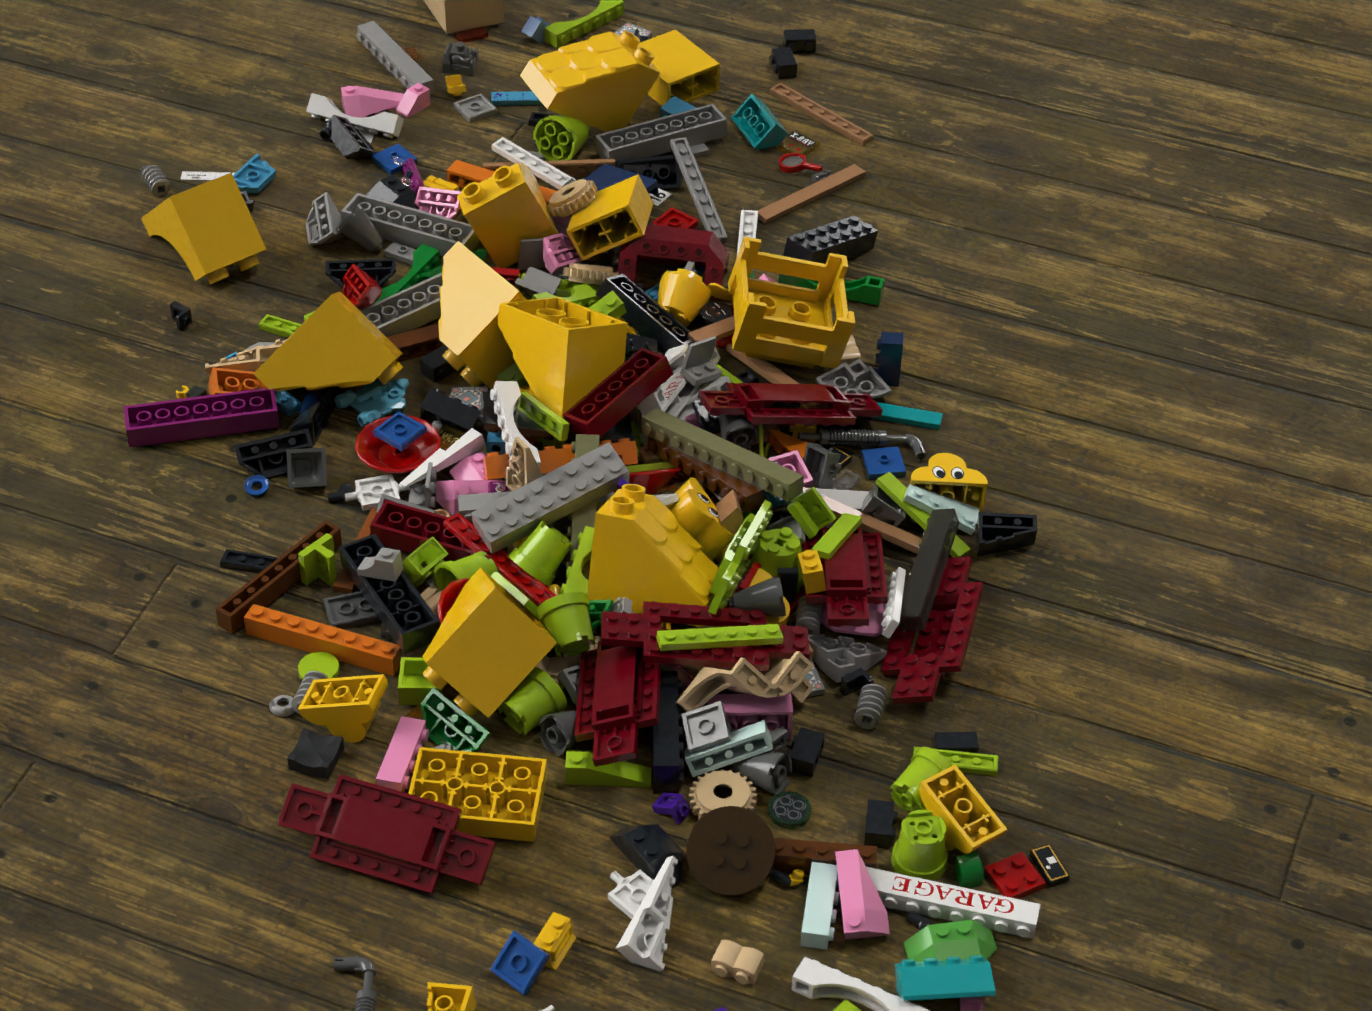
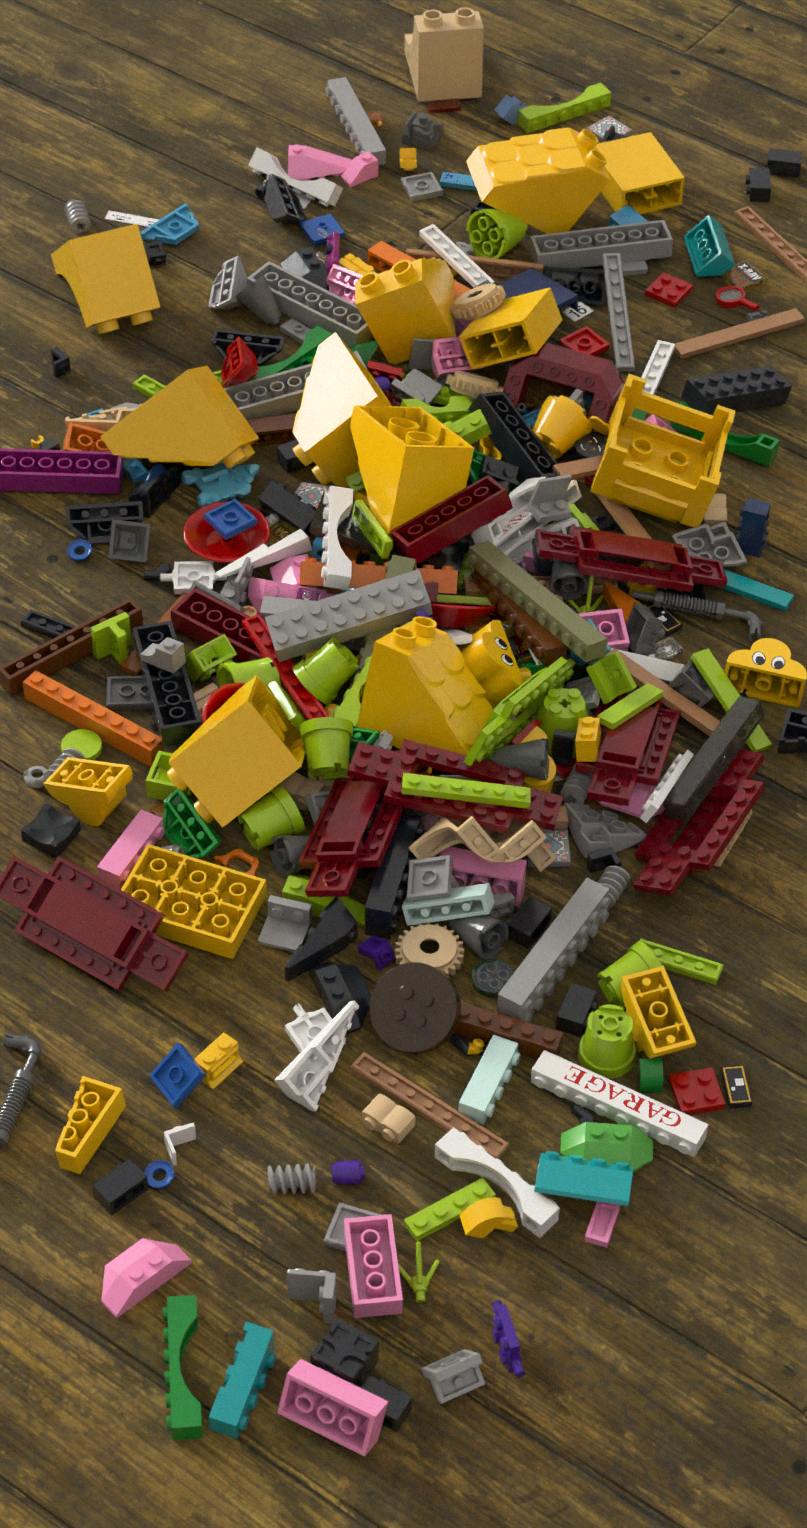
camera: 15 degrees right, 5 degrees up
tan wedge [505,437,543,491] -> none
medium nougat brick [716,489,743,534] -> none
bright pink wedge [835,849,890,940] -> none
blue plate [861,447,906,479] -> none
light aqua wing [904,484,980,535] -> none
black tile [934,732,979,752] -> none
none -> orange helmet [214,849,259,876]
none -> light grey bracket [258,895,312,952]
none -> black wedge [285,897,358,982]
none -> medium nougat tile [350,1052,510,1160]
none -> light grey brick [497,878,611,1023]
none -> red plate [645,272,693,308]

